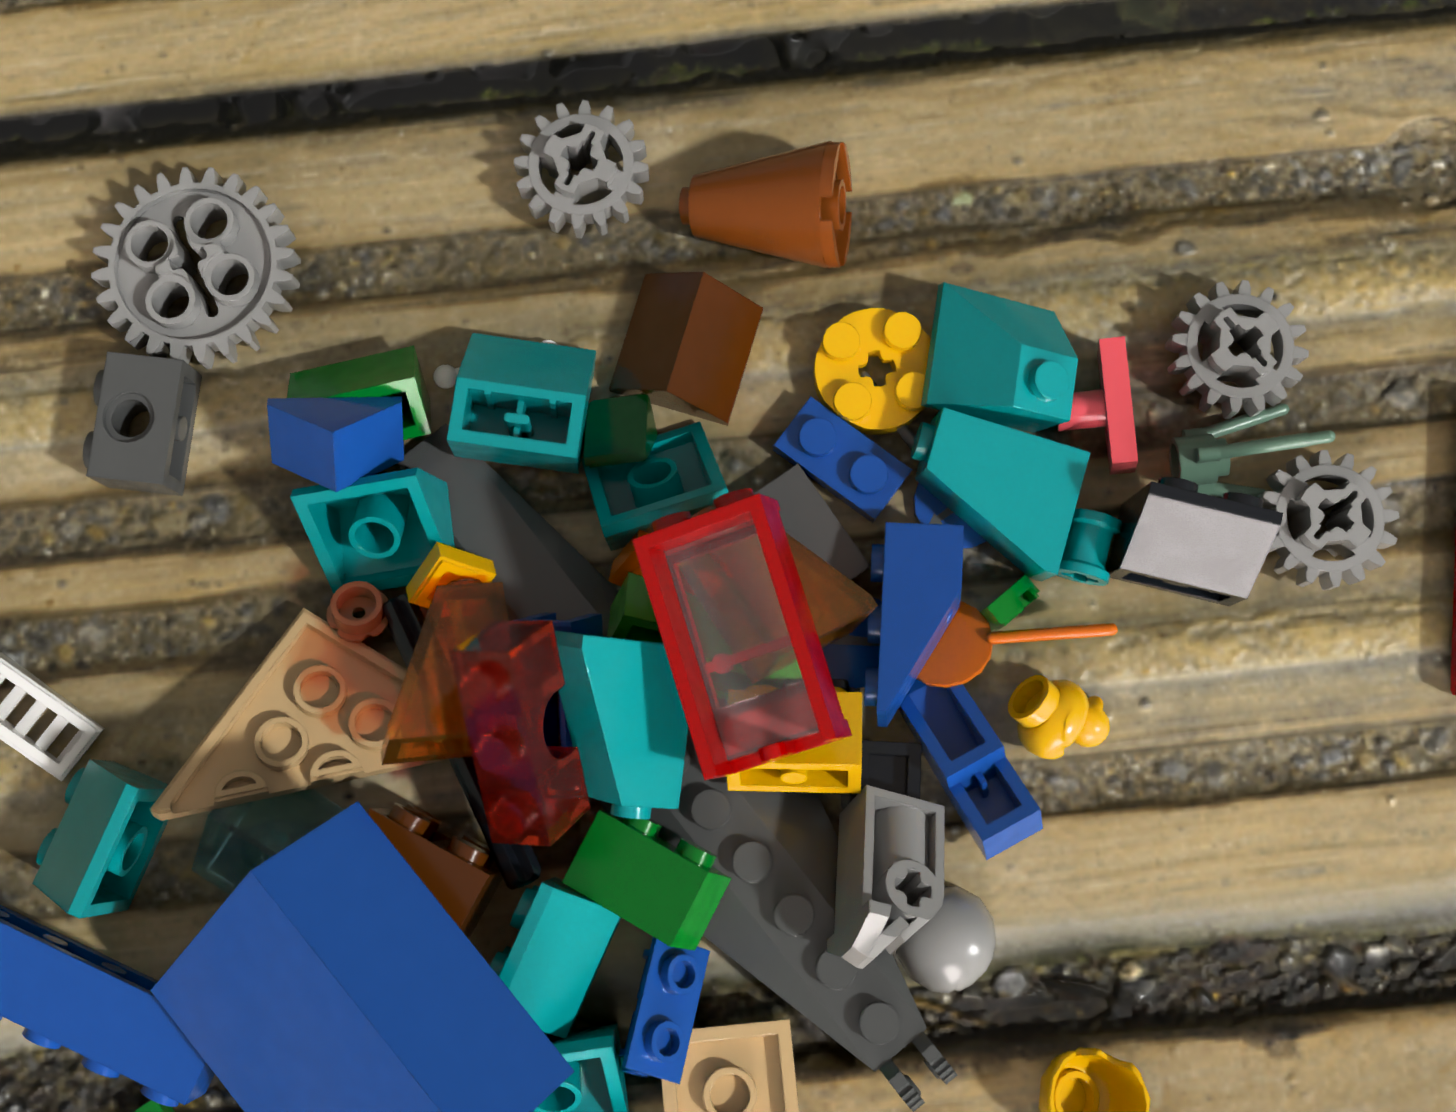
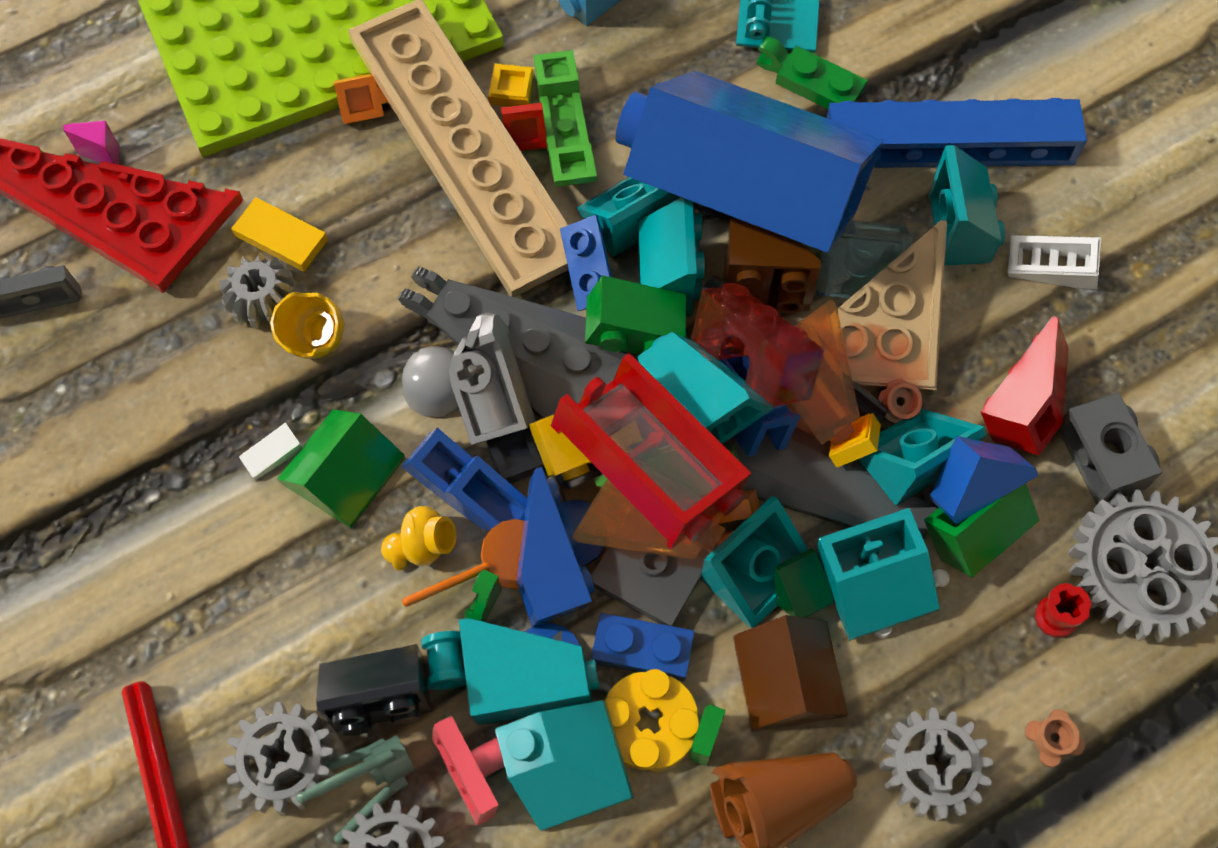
camera: 155 degrees right, 15 degrees down
none -> white piece [239,423,302,481]
none -> green slope [277,409,406,529]
none -> green tile [689,704,726,766]
none -> slope [980,316,1069,456]
none -> nougat plate [1025,709,1085,768]
none -> red bush [1035,583,1091,638]

